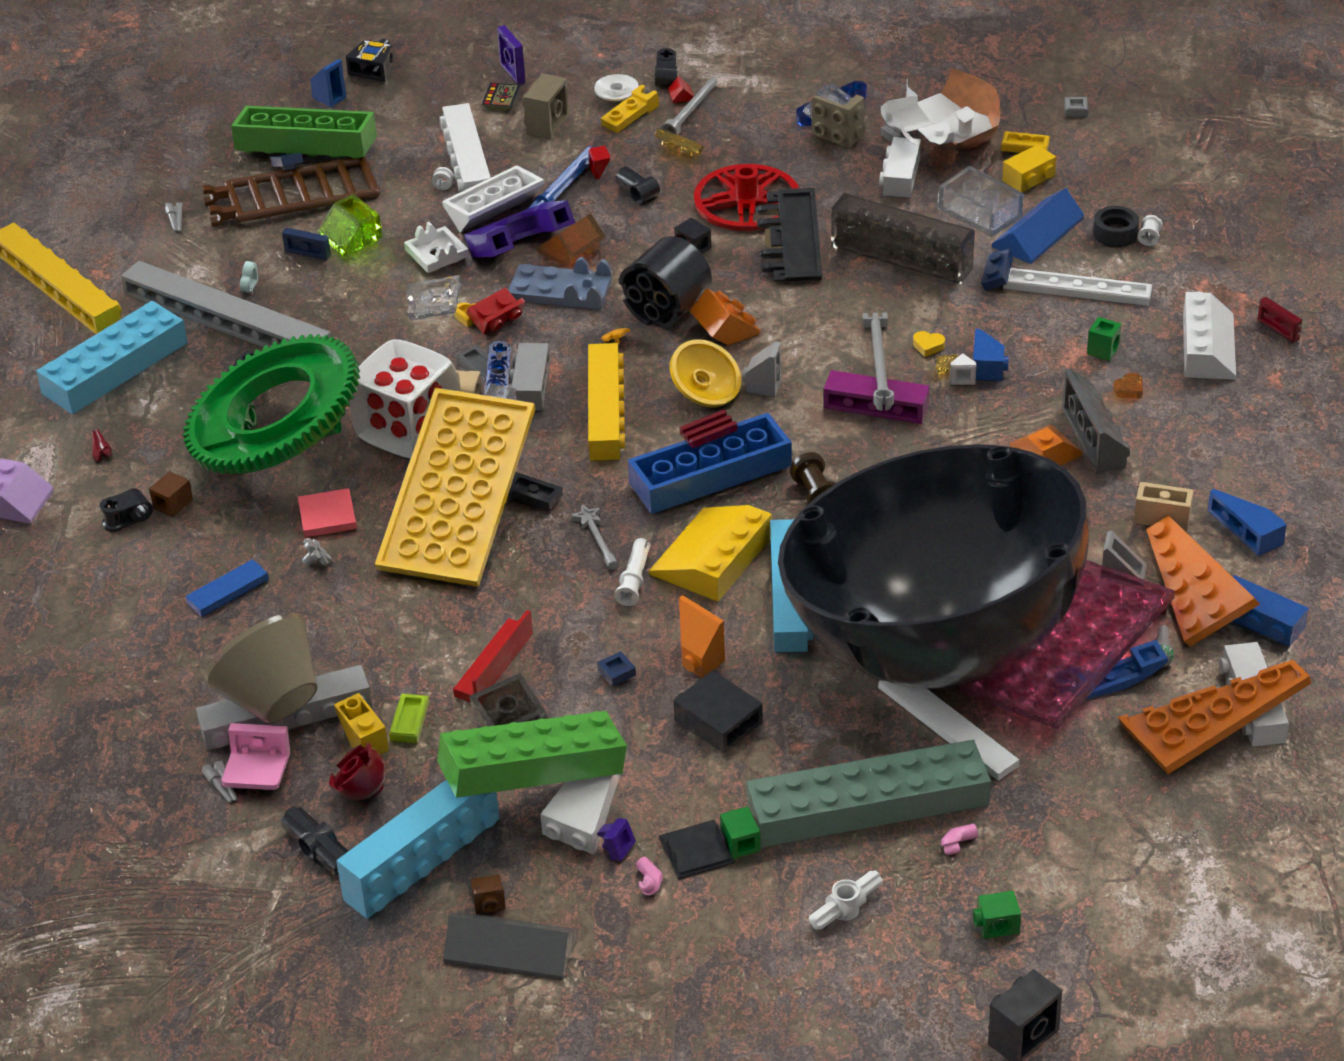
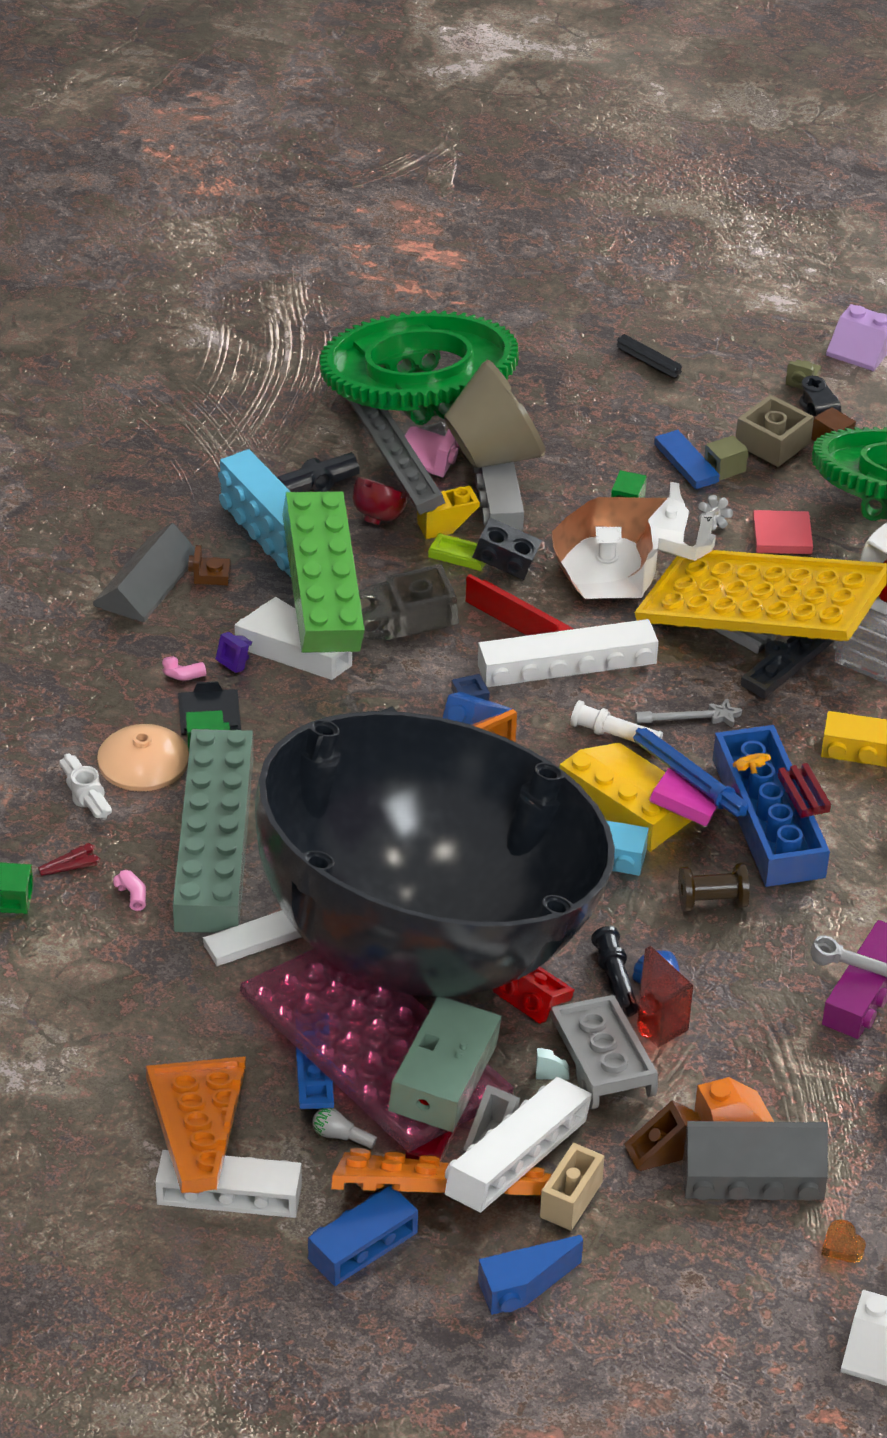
camera: 100 degrees right, 0 degrees up
none -> dark red piece [38,843,101,876]
none -> light nougat dish [97,724,189,791]
none -> green piece [319,310,519,425]
none -> dark grey plate [347,399,445,515]
none -> sand green brick [388,997,502,1132]
none -> blue slope [442,692,515,725]
none -> white brick [445,1077,592,1213]
none -> black brick [472,518,542,580]
none -> white brick [478,619,659,687]
none -> white piece [552,482,719,599]
none -> green brick [611,470,647,498]
none -> black axle [616,334,682,378]
none -> reddish brown slope [624,1100,702,1171]
none -> blue axle [633,728,749,817]
none -> dark pink tile [649,768,718,826]
none -> olive brick [704,435,749,481]
none -> light orange plant [733,753,771,774]
none -> dark tan brick [736,394,814,467]
none -> olive bracket [785,359,822,389]

